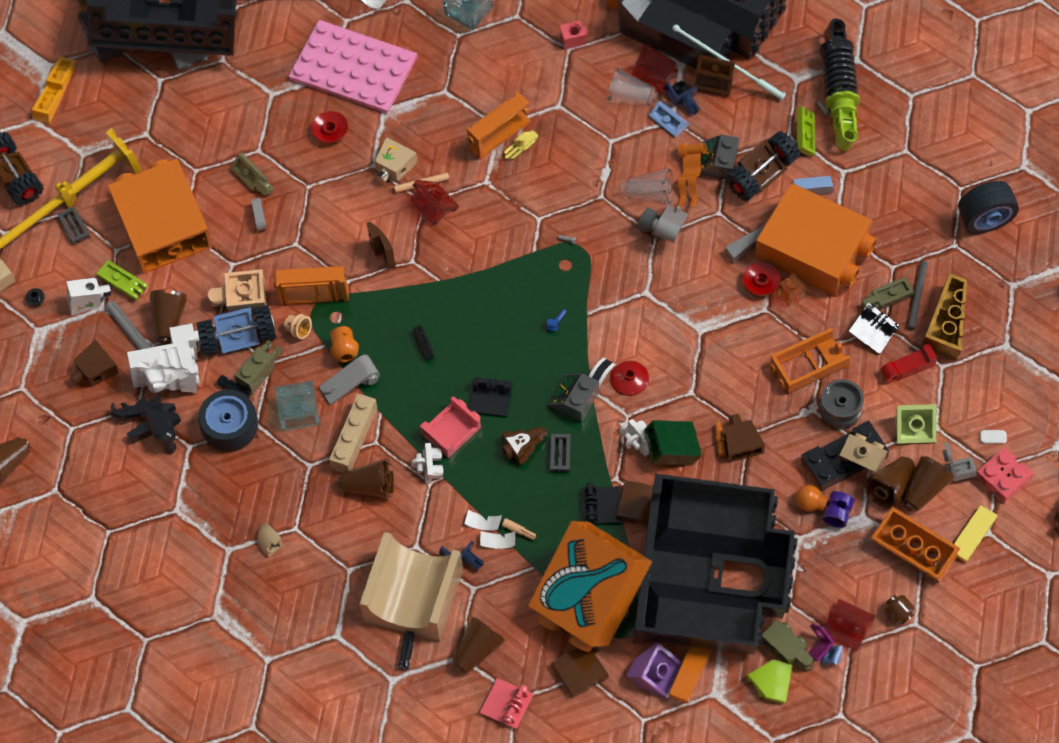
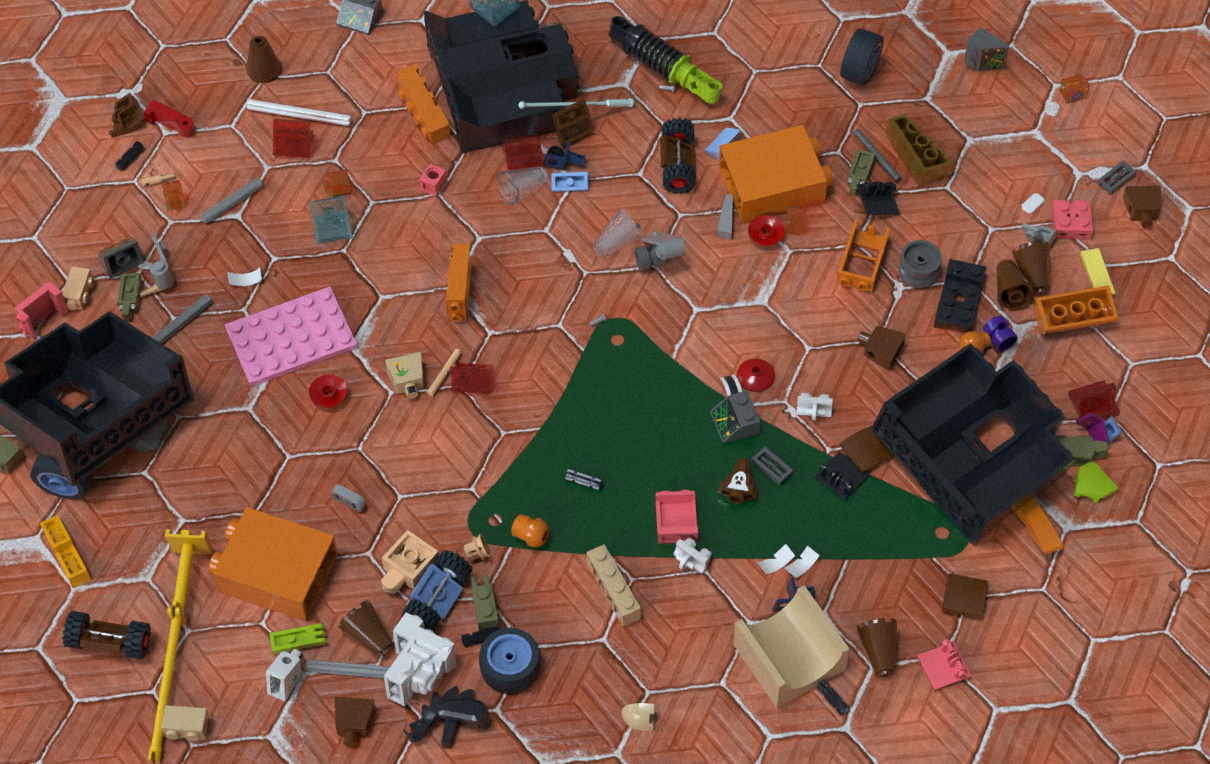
camera: 50 degrees left, 5 degrees down
black plate [26,288,45,307] -> none
dark grey tile [58,206,91,245] -> none
olive hinge [230,153,274,195] -> none
orange door [273,266,349,306] -> none
clear light blue brick [275,381,321,431] -> none
light grey door [319,355,380,405] -> none
reddish brown cone [338,459,394,498] -> none
reddish brown slope [366,222,396,269] -> none
black hinge [469,377,513,417] -> none
light nougat piece [502,519,536,540] -> none
light yellow piece [504,130,539,159] -> none
orange brick [528,521,652,652] -> none
blue hand [546,309,567,331] -> none
medium lavender slope [626,643,683,699] -> none
dark green brick [644,420,702,465] -> none
orange flag [677,143,707,208] -> none
dark grey slope [700,135,739,179] -> none
orange piece [715,421,726,457] -> none
lime hinge [797,106,815,157] -> none
tan brick [840,433,888,472] -> none
red leg [880,343,937,383] -> none
reddish brown head [885,594,915,625] -> none
yellowish green slope [895,404,937,444] -> none

